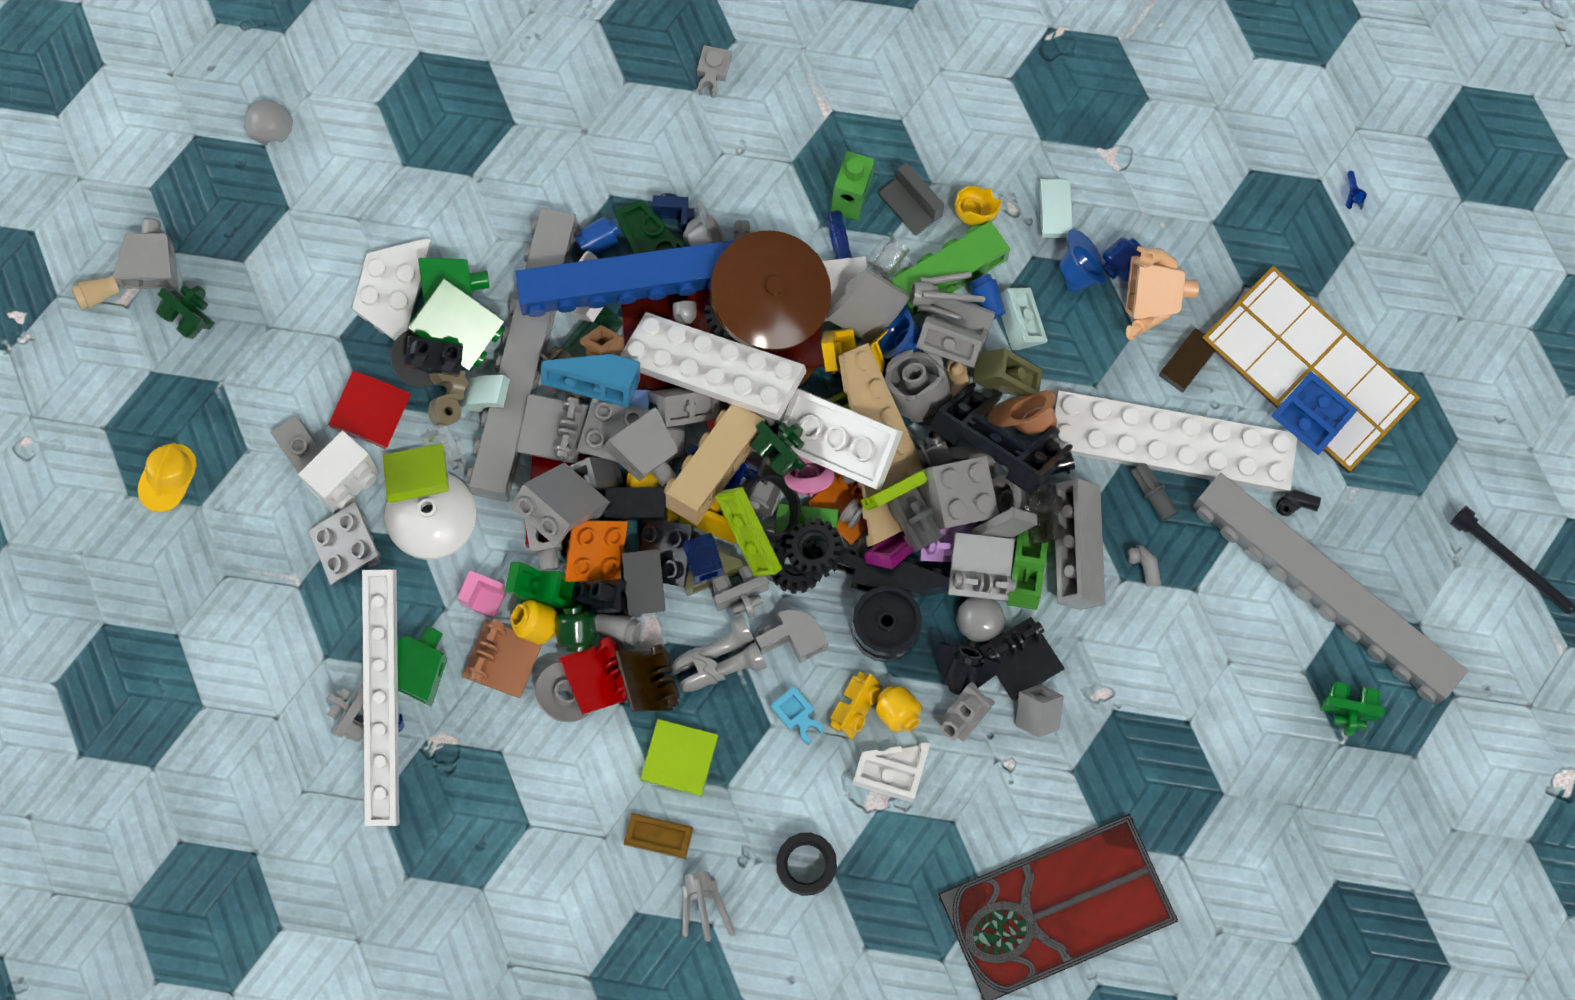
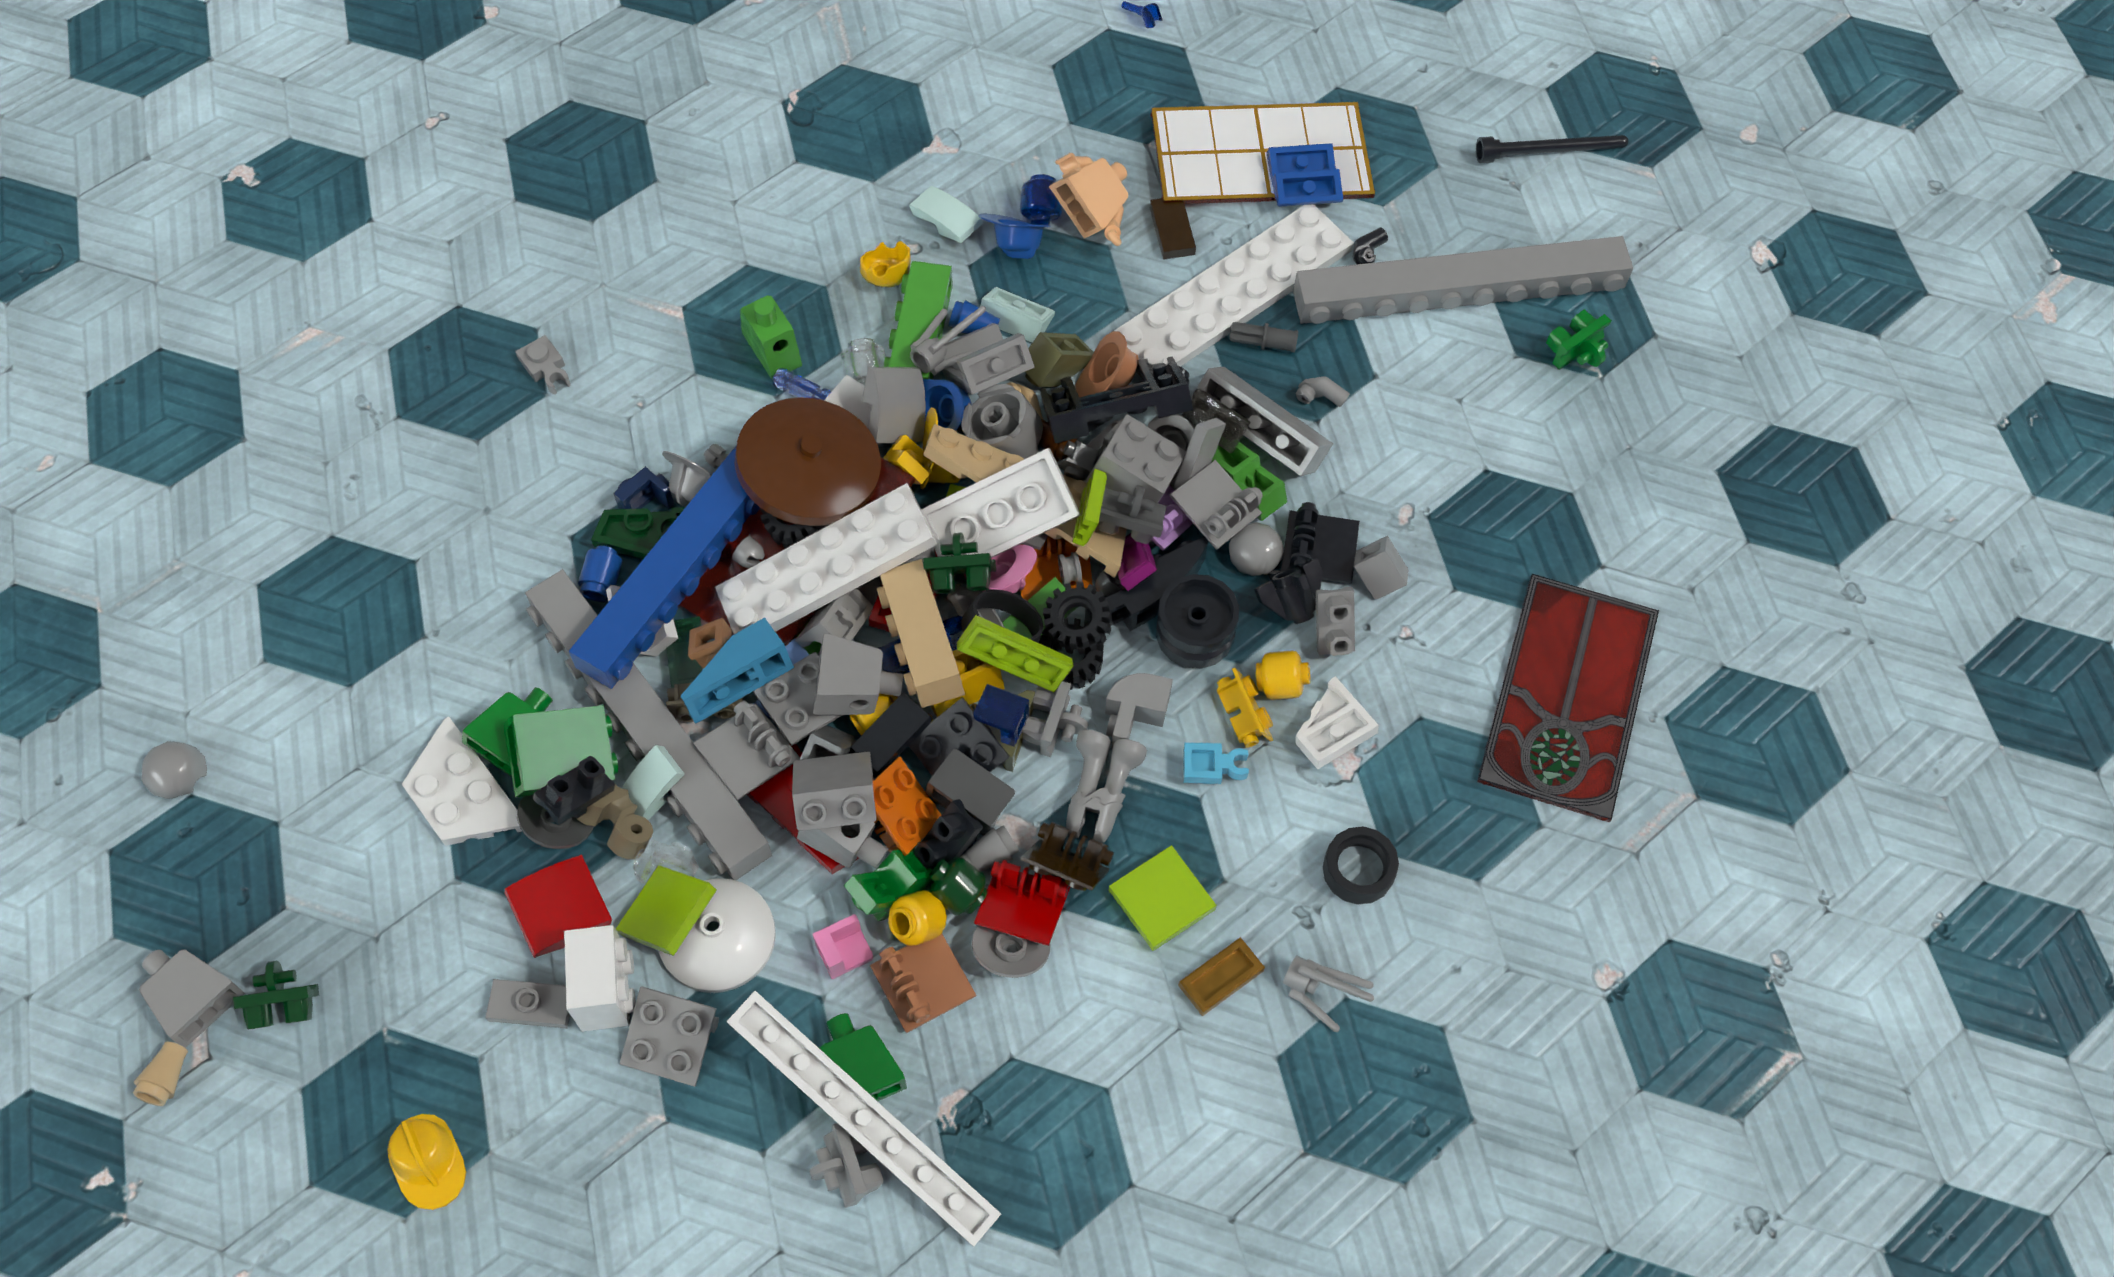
camera: 50 degrees left, 10 degrees down
dark grey panel [879,162,944,236] -> none

